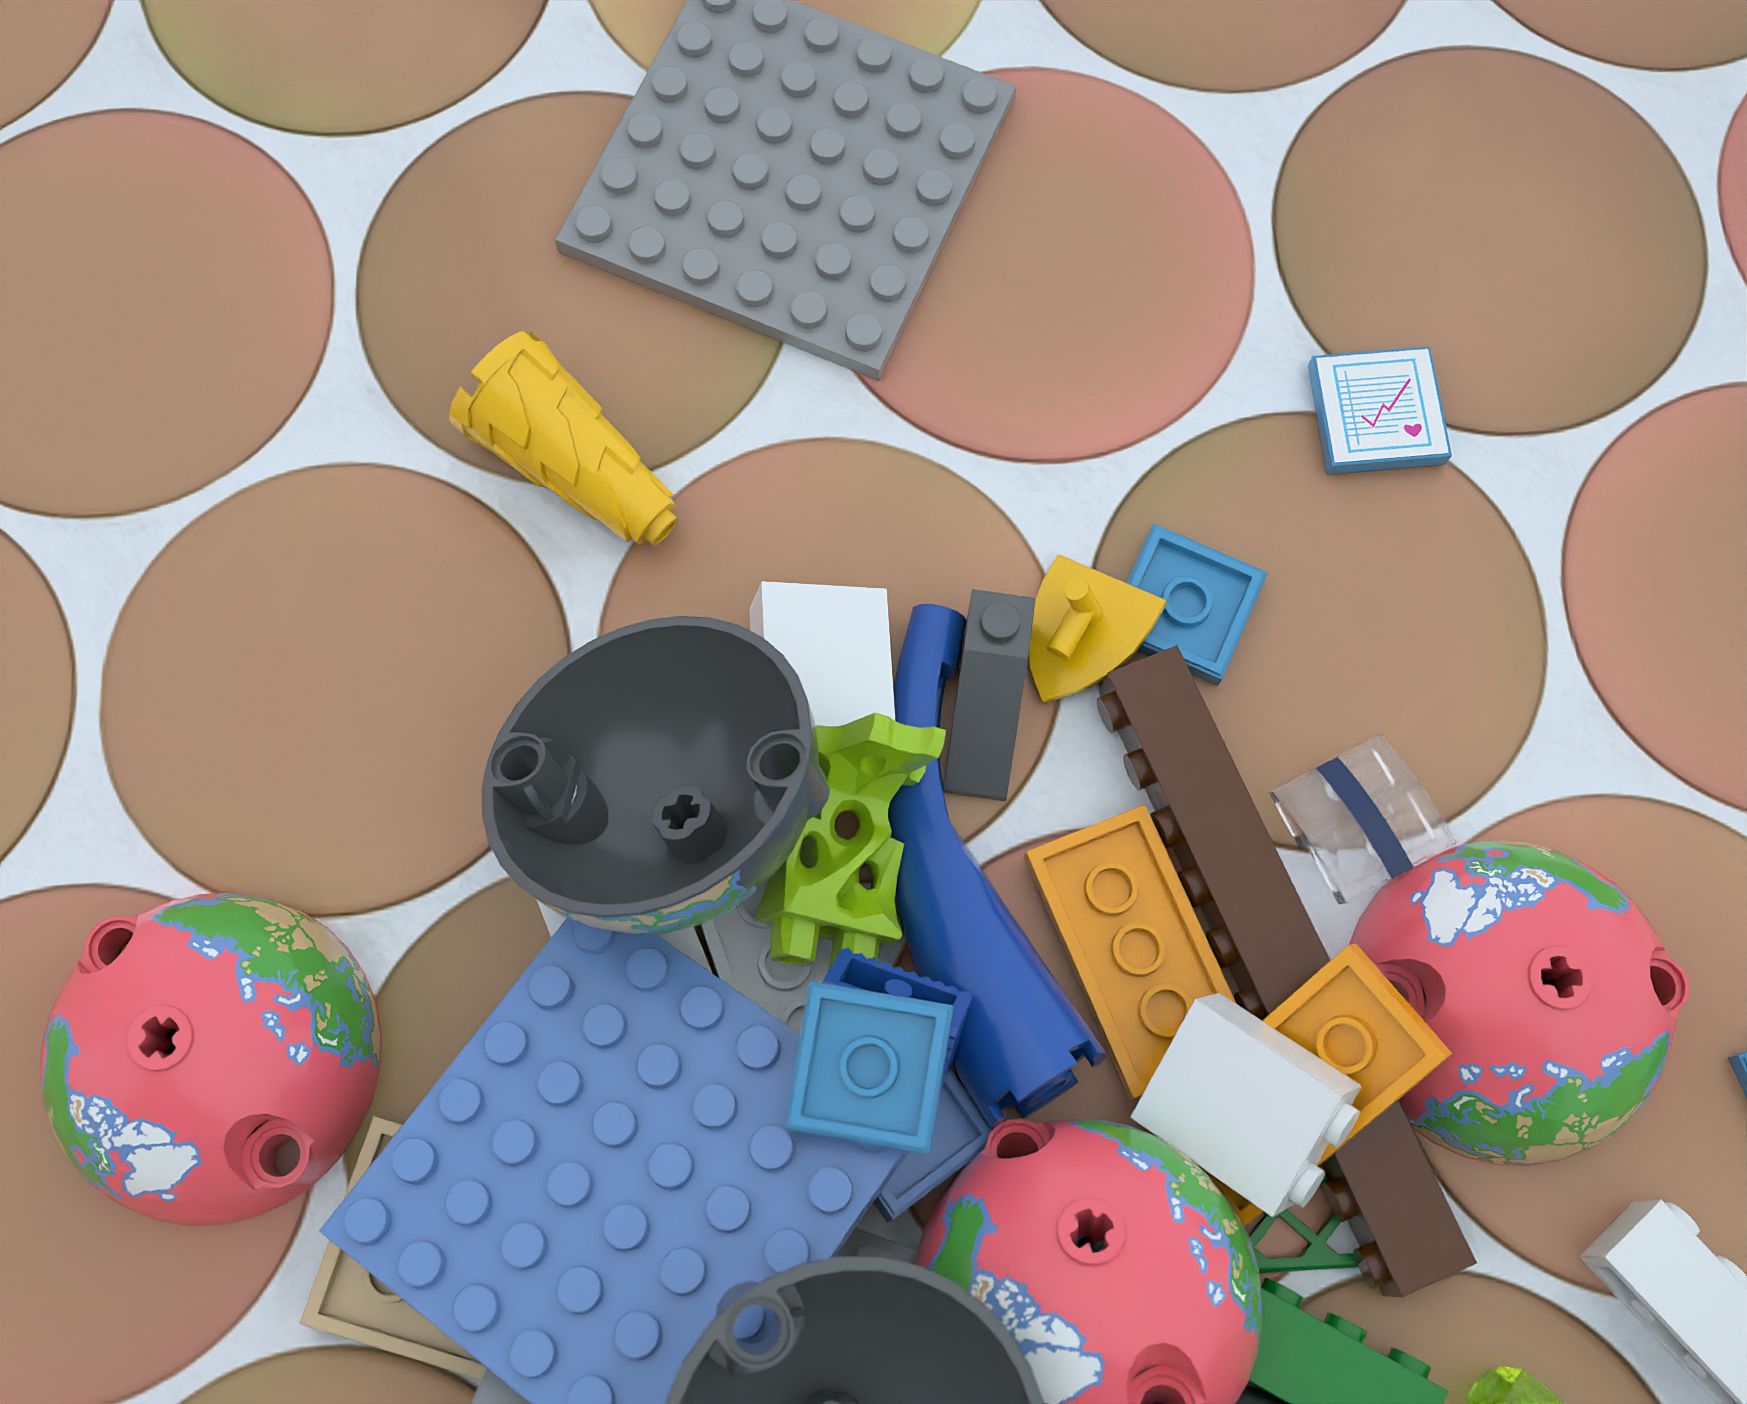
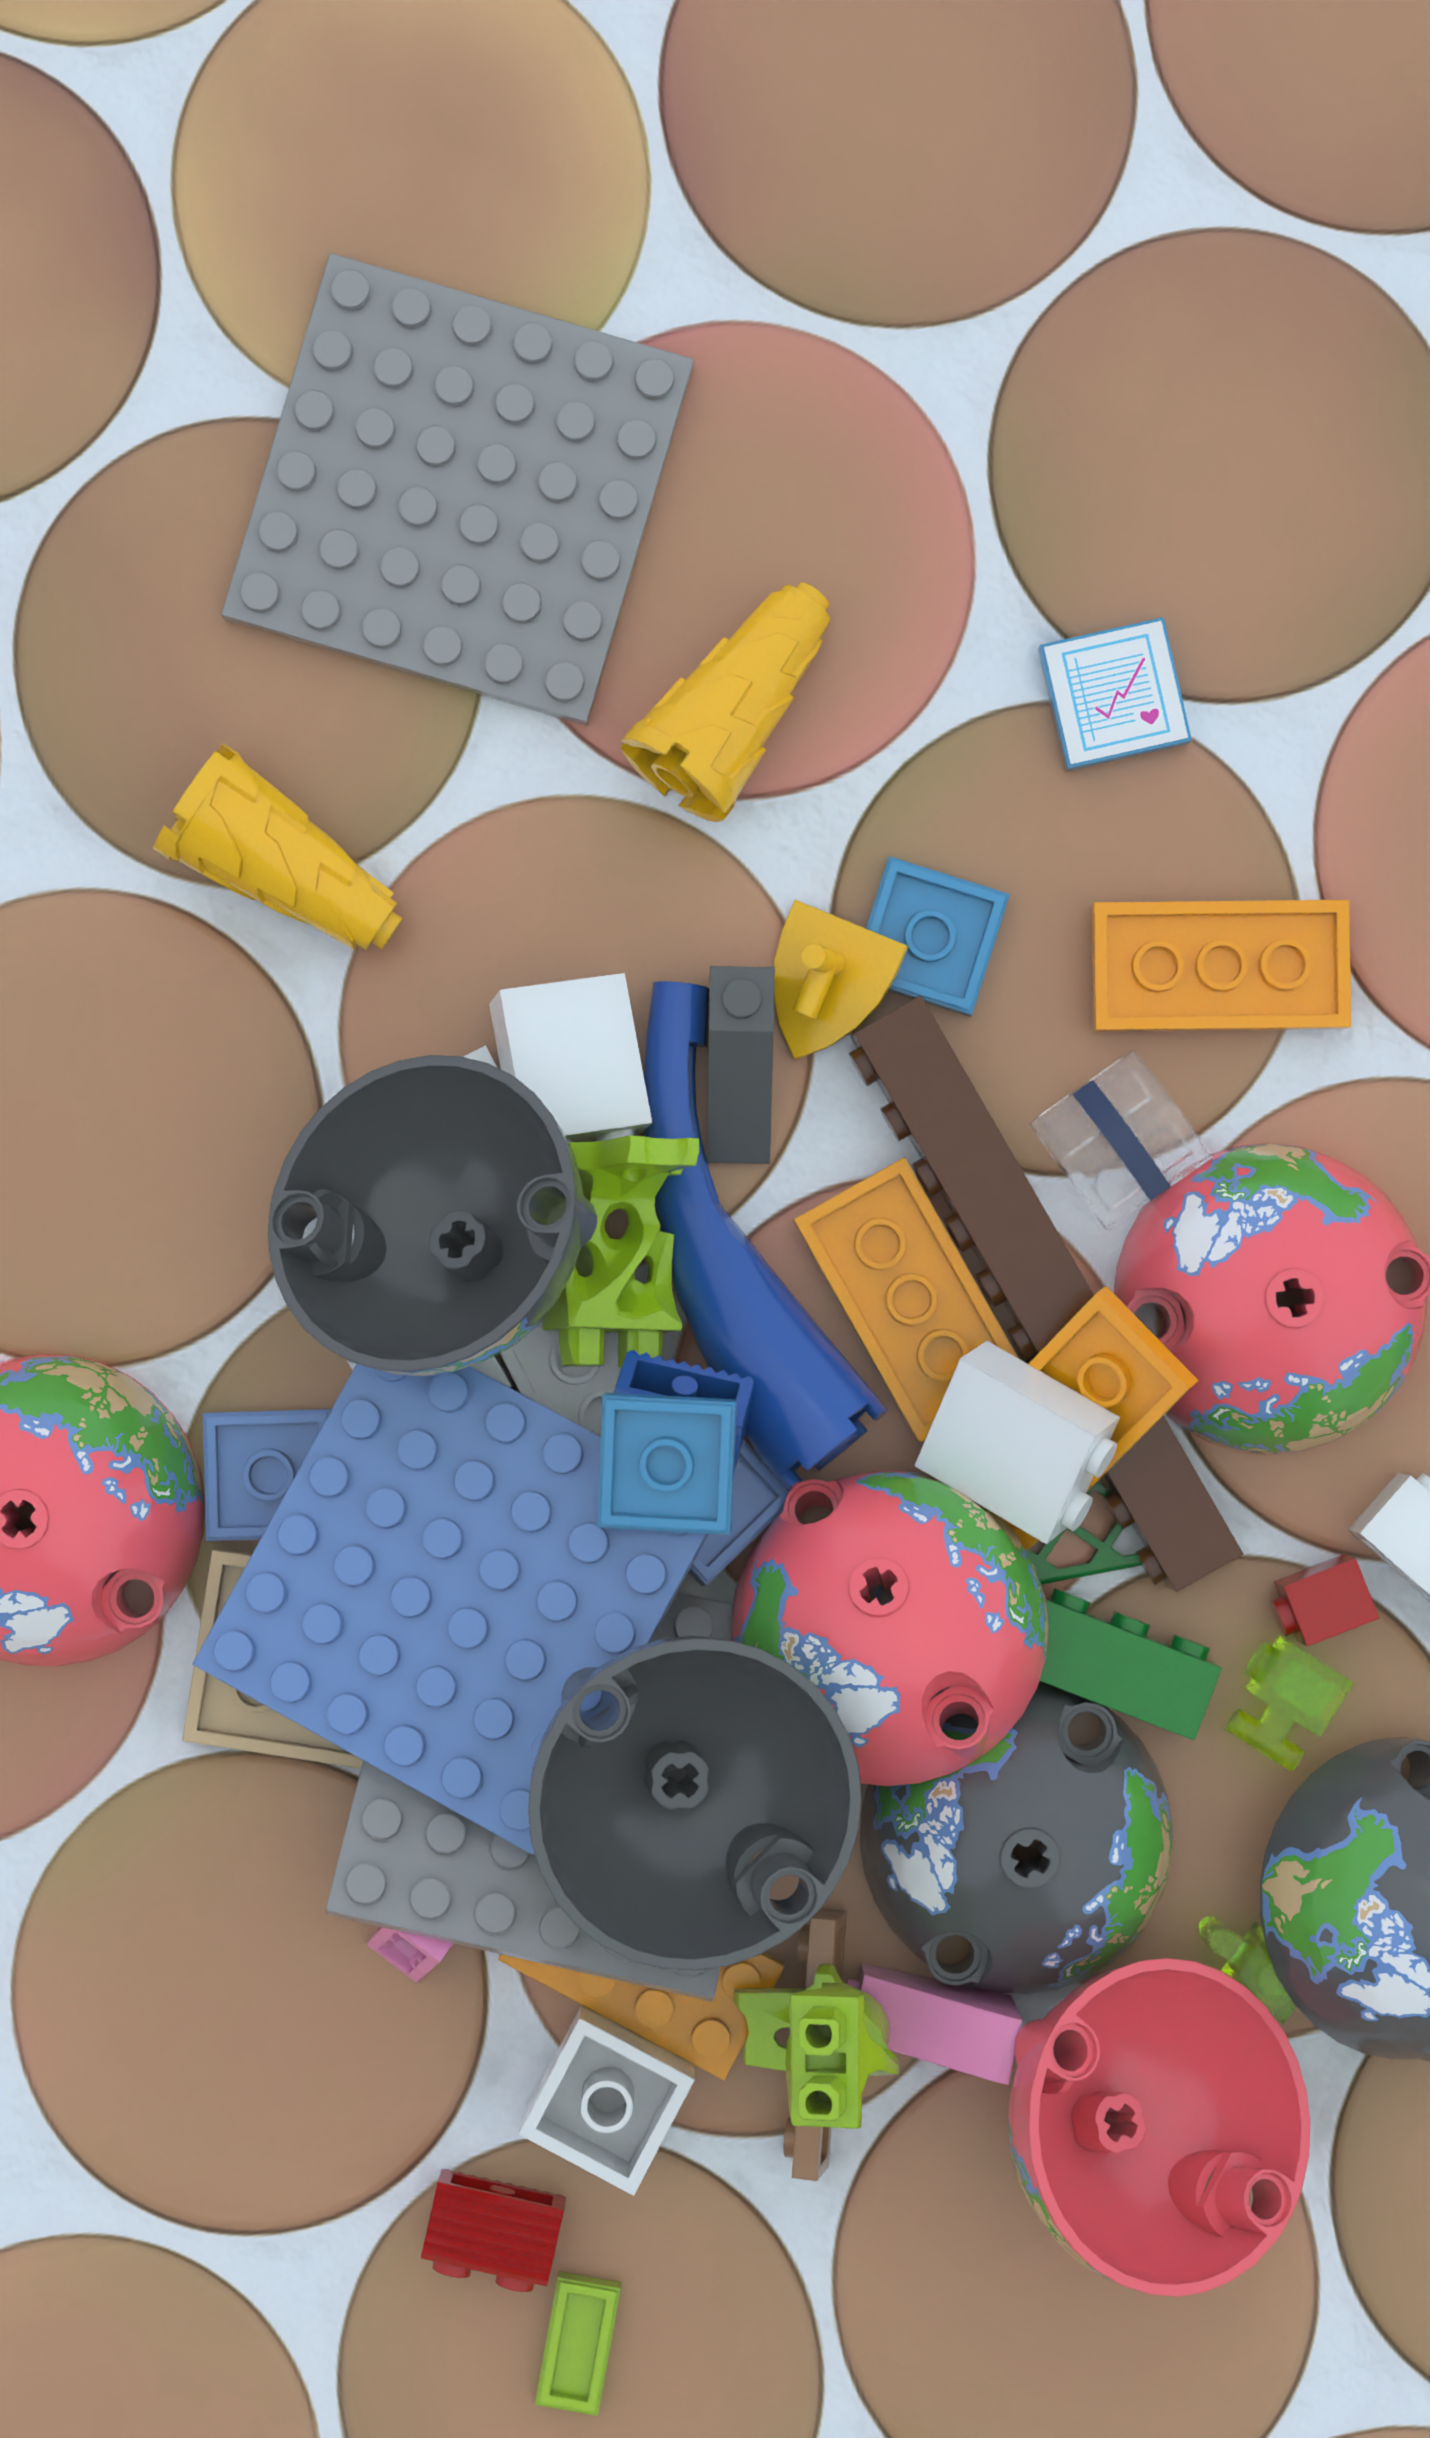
camera: 10 degrees left, 15 degrees up
none -> medium blue tile [203,1409,331,1541]
none -> yellow cone [620,582,830,822]
none -> light orange plate [1091,900,1351,1032]
none -> red brick [1271,1554,1379,1647]

